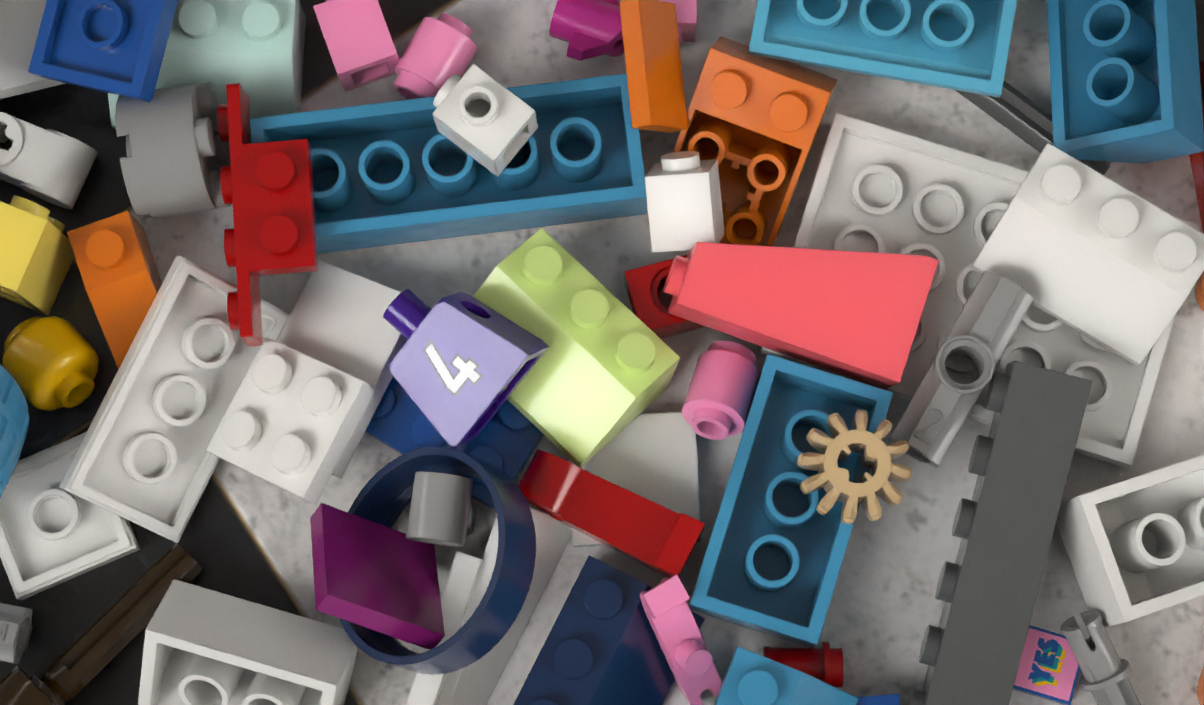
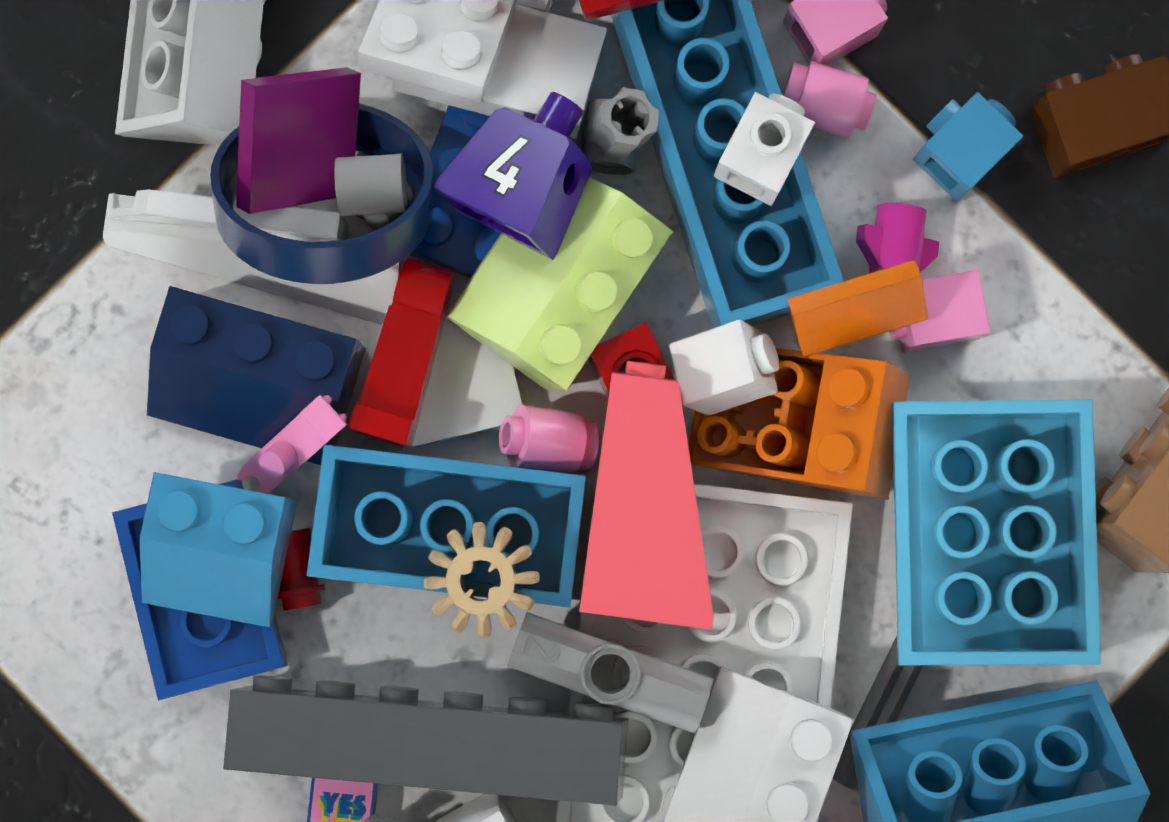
camera: 70 degrees right, 5 degrees up
none -> light grey piece [582,87,659,175]

